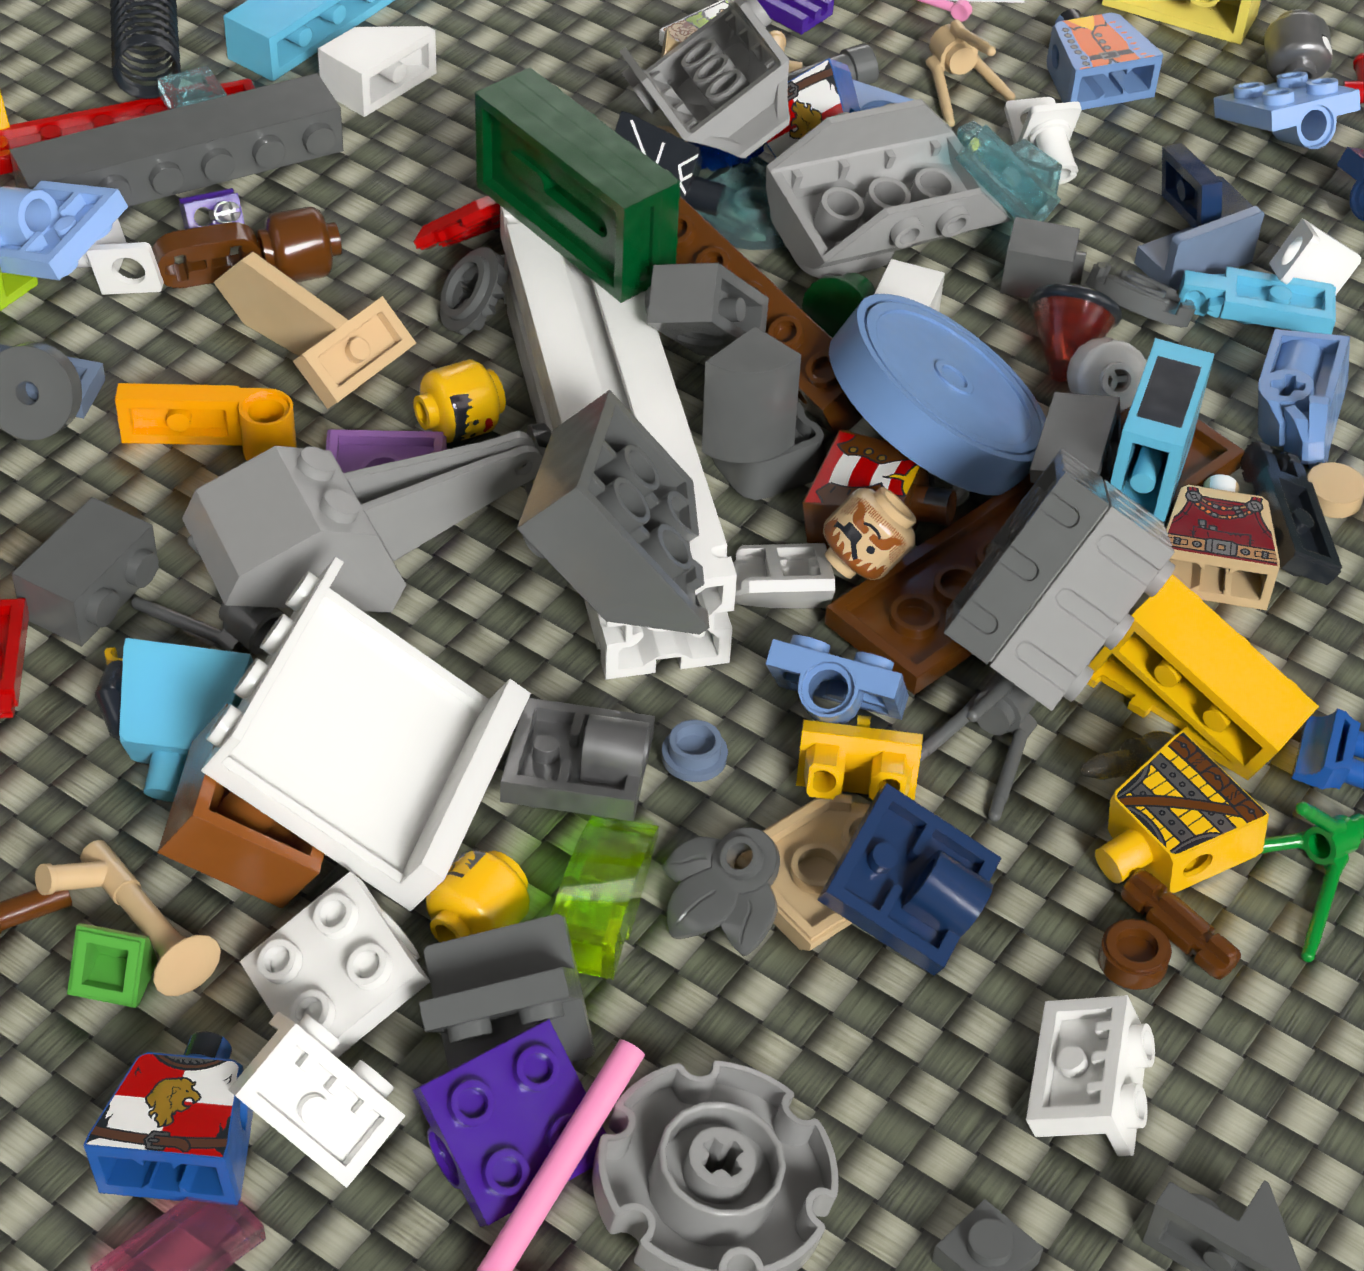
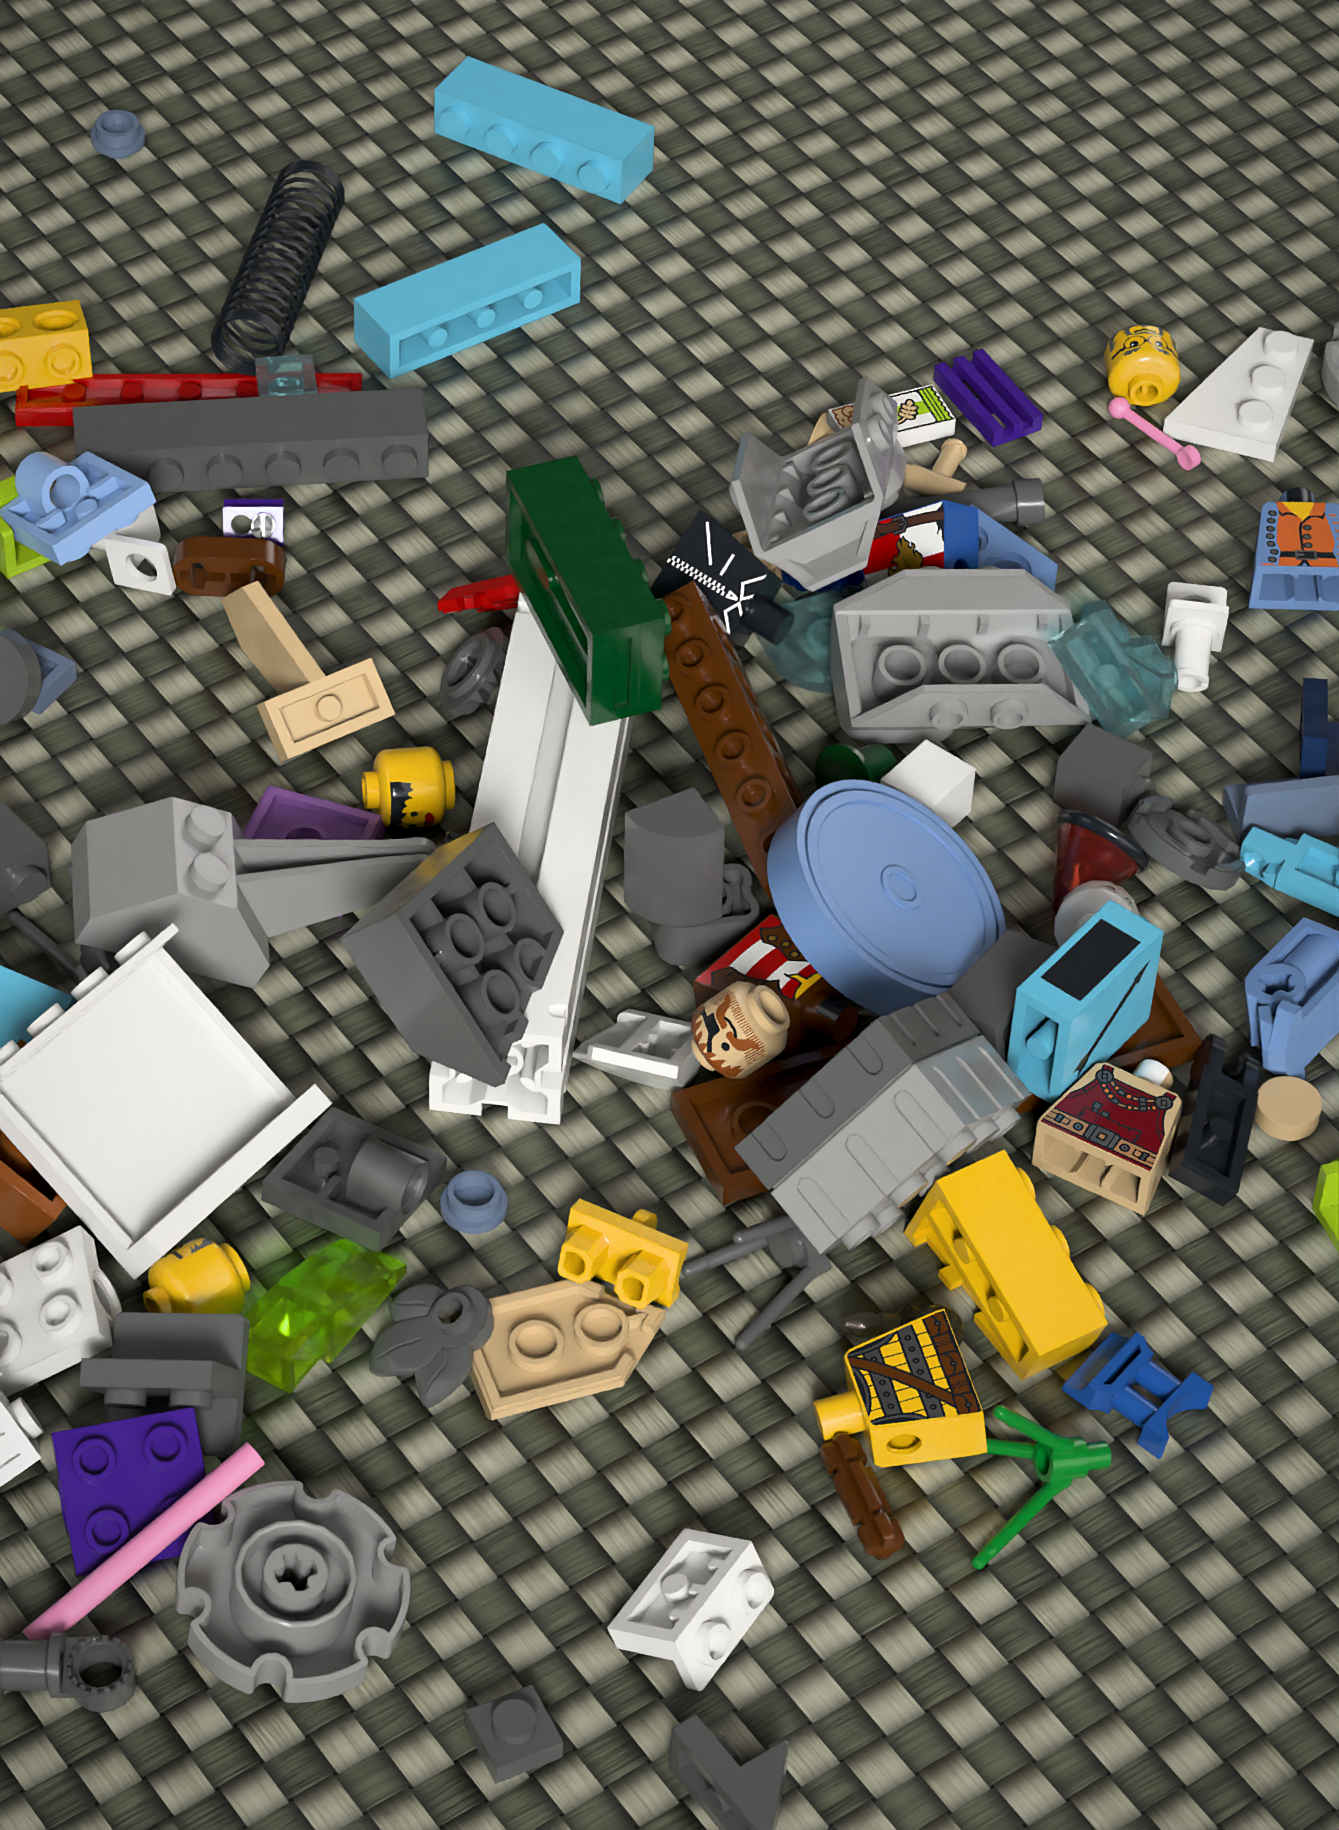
camera: 20 degrees right, 0 degrees up
light orange plate [115,383,297,461] -> none
reddish brown head [256,207,342,282] -> none
white slope [318,26,437,117] -> none
dark grey brick [645,263,769,356] -> none
medium blue plate [766,635,909,724] -> none
dark blue plate [817,783,1002,976] -> none
tan plant [926,19,1015,128] -> none
reddish brown tile [1098,919,1172,990] -> none

